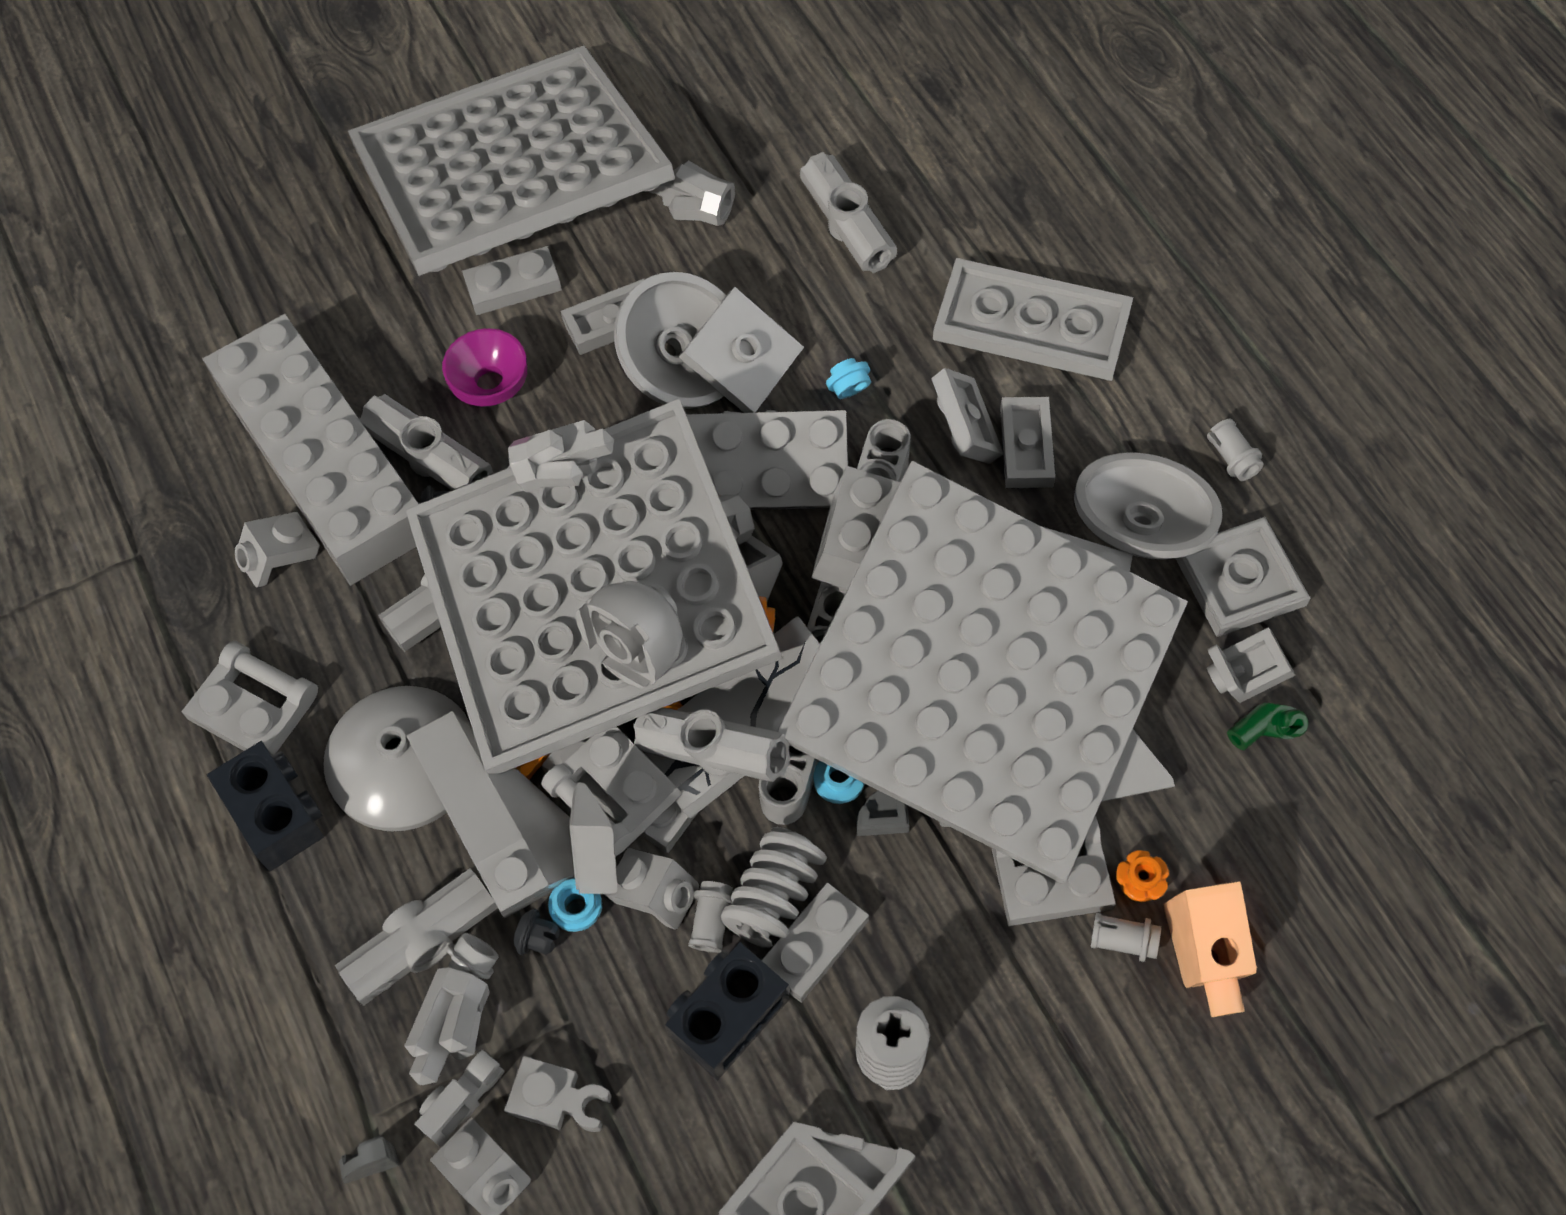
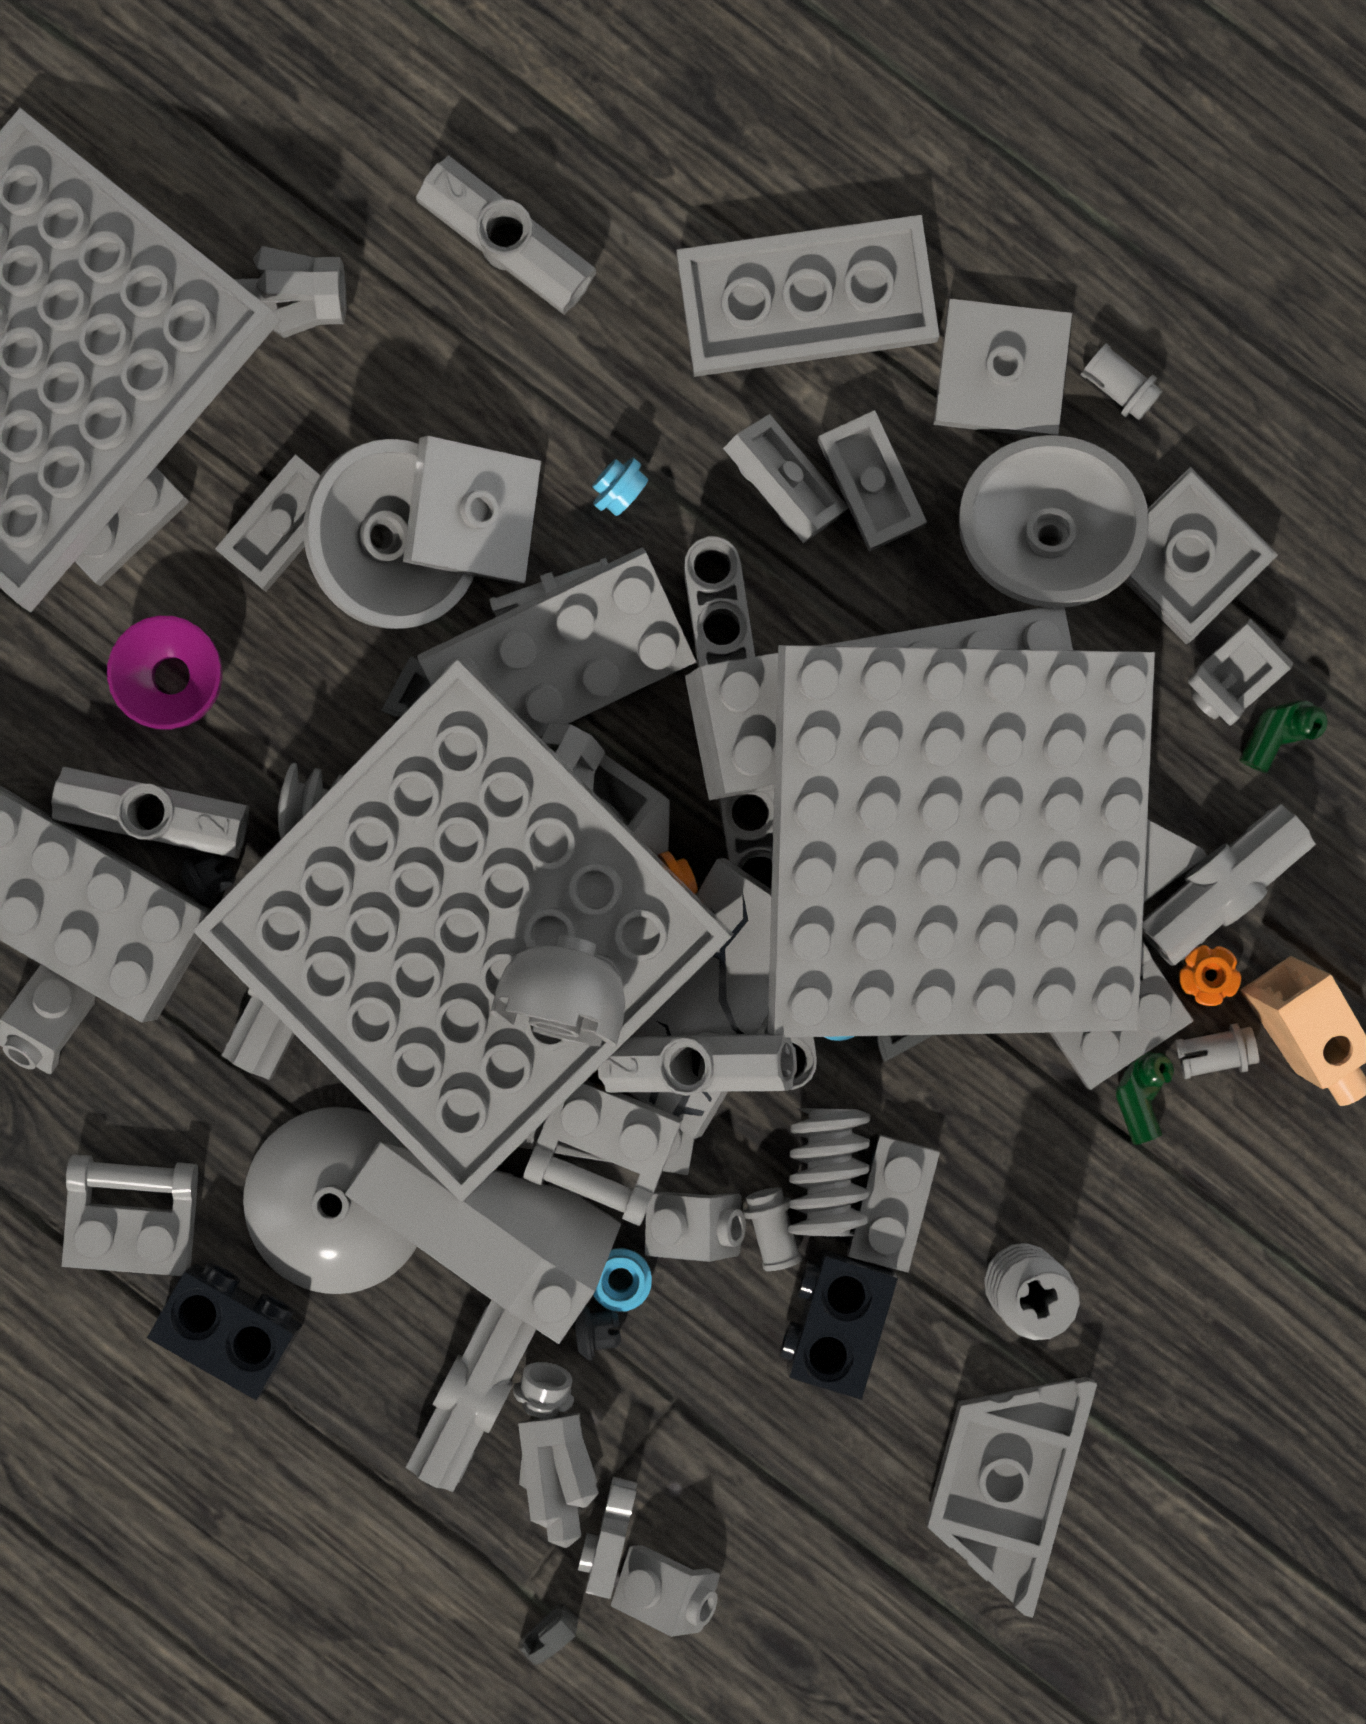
camera: 30 degrees left, 25 degrees up
light grey plate [504,1056,612,1132] -> none
light grey rock [508,420,614,492] -> none
light grey slope [569,783,618,894] -> none
none -> light grey plate [933,299,1072,437]
none -> dark green arm [1116,1052,1174,1145]
none -> light grey piece [1142,804,1316,965]

